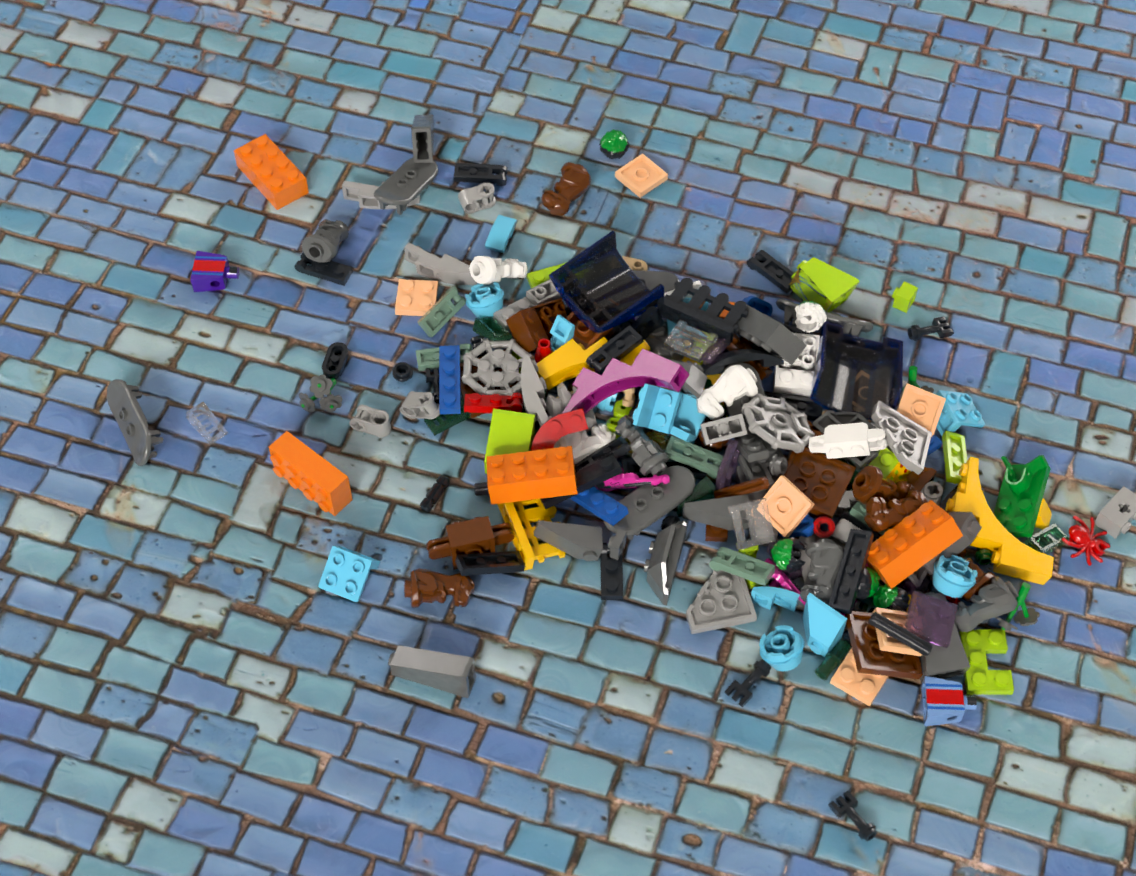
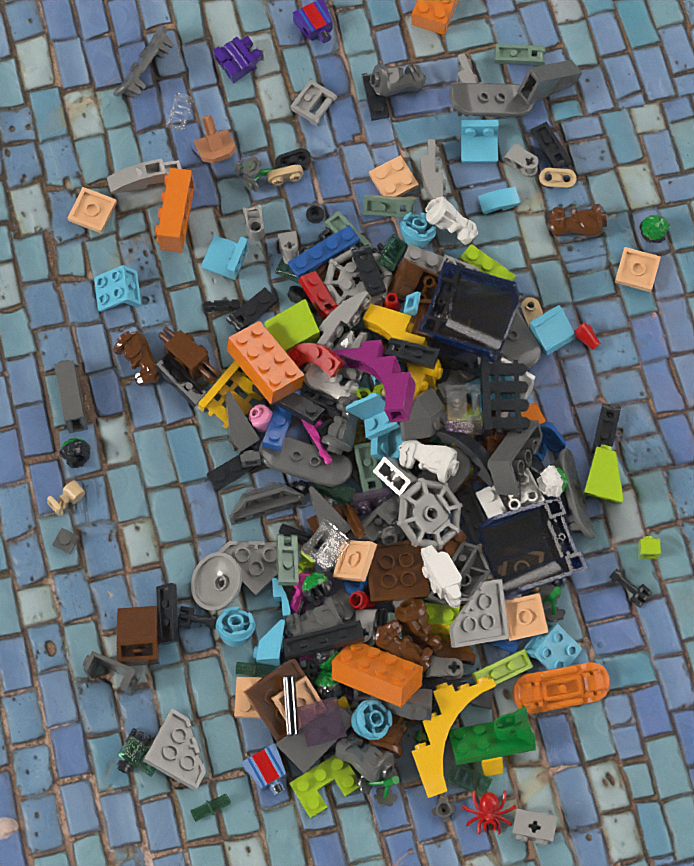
camera: 60 degrees right, 15 degrees up
none -> tan leg [47,480,85,516]
none -> dark grey plate [52,528,79,554]
none -> black piece [59,438,91,469]
none -> light nougat plate [67,187,117,234]
none -> dark grey panel [83,651,140,696]
none -> light grey slope [107,159,182,194]
none -> reddish brown slope [116,606,160,666]
none -> clear green slope [118,736,156,777]
none -> light grey plate [143,708,206,791]
none -> black plate [156,583,179,645]
none -> clear green axle [190,794,231,822]
none -> light grey dish [191,552,242,611]
none -> nougat piece [194,115,237,164]
none -> medium azure bracket [201,235,249,280]
none -> dark purple hips [213,36,262,84]
none -> black plate [226,287,278,333]
none -> bright pink head [247,404,273,433]
none -> tan plate [266,165,304,186]
none -> black axle [279,524,333,553]
none -> black plate [287,286,317,313]
none -> light grey plate [290,80,337,126]
none -> black plate [351,244,386,297]
none -> dark grey plate [432,798,456,823]
none -> medium azure bracket [461,120,498,163]
none -> sand green plate [495,44,546,66]
none -> orange piece [512,662,610,713]
none -> medium azure slope [530,305,576,356]
none -> tan plate [539,168,576,188]
none -> red cone [574,322,601,350]

